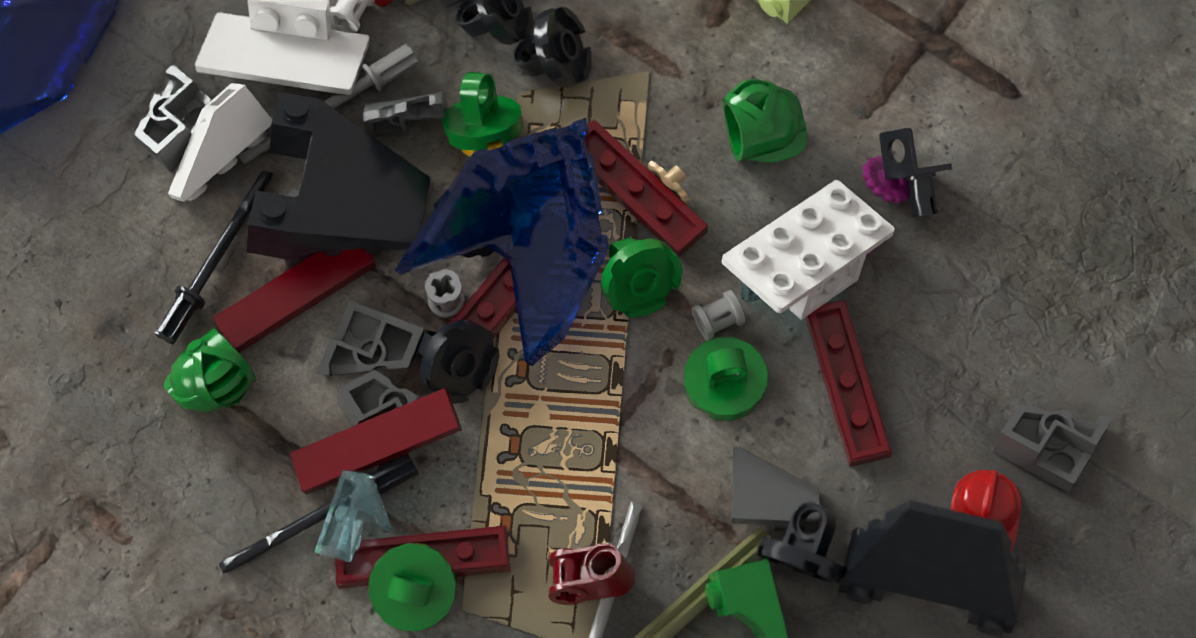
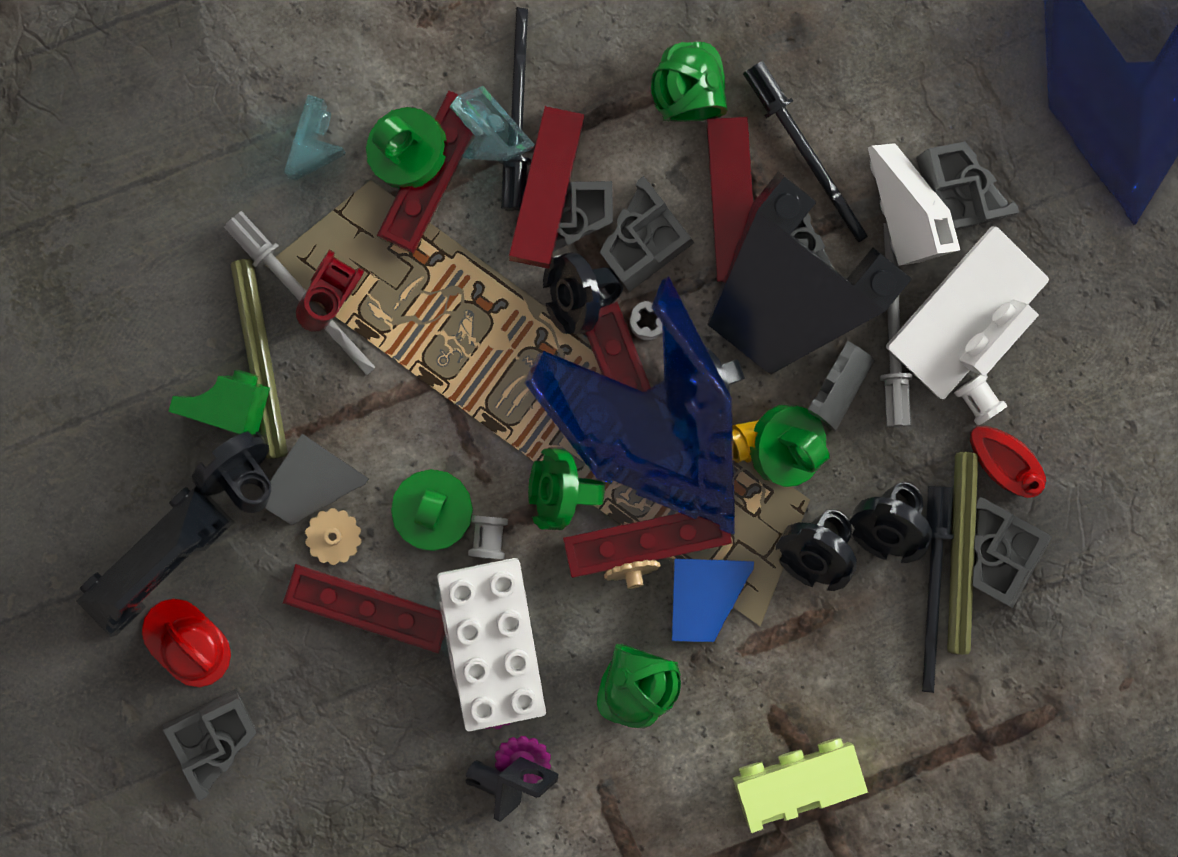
camera: 115 degrees right, 20 degrees up
none -> tan piece [305,508,361,565]
none -> blue slope [672,559,754,642]

